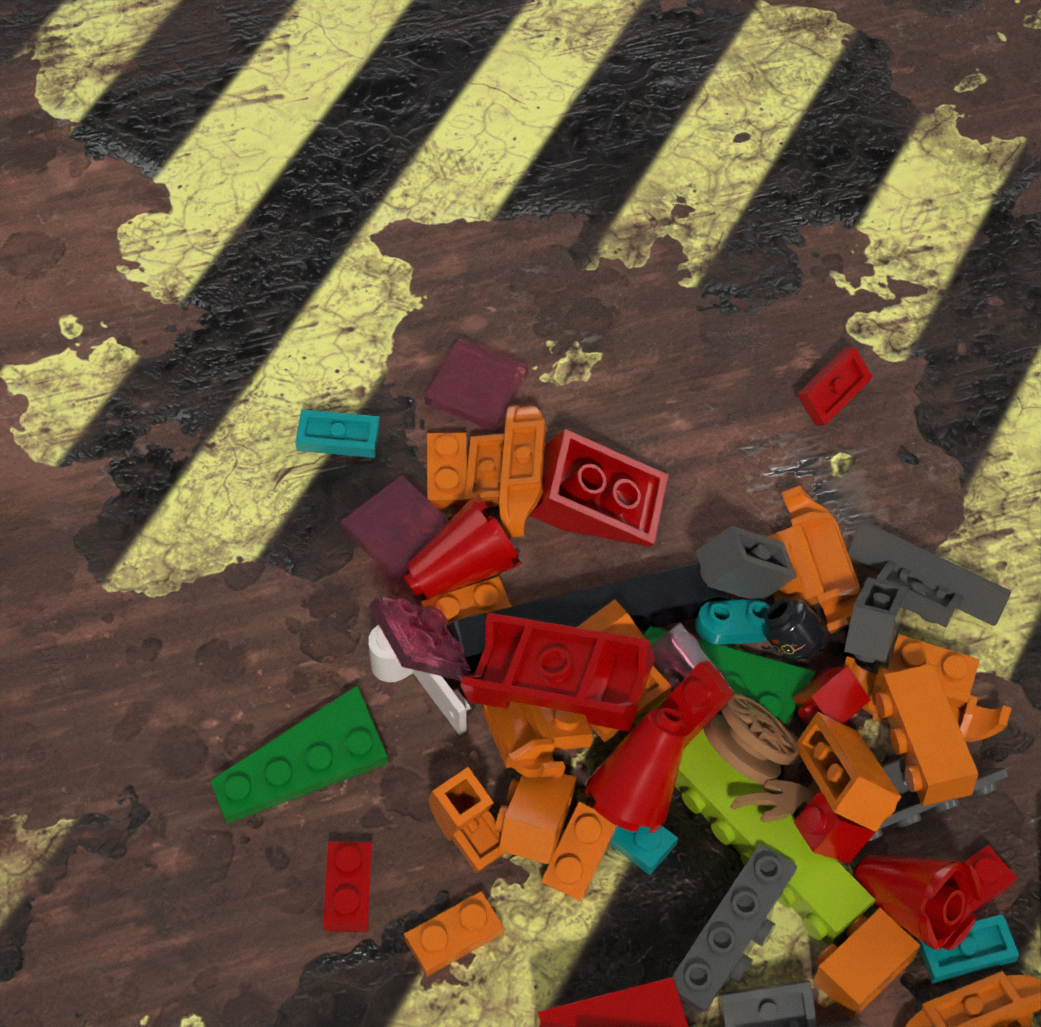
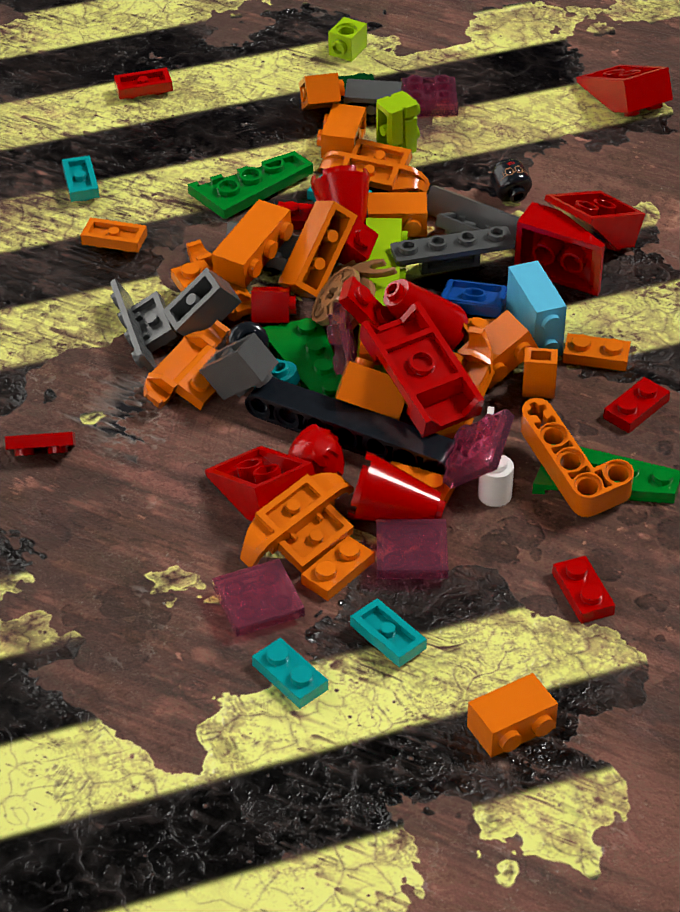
camera: 135 degrees left, 15 degrees down
none -> teal plate [252,637,329,709]
none -> red hair [288,424,345,476]
none -> blue tile [441,279,507,318]
none -> orange brick [467,673,558,758]
none -> medium azure brick [506,260,567,356]
none -> orange beam [521,398,634,517]
none -> red plate [552,555,615,624]

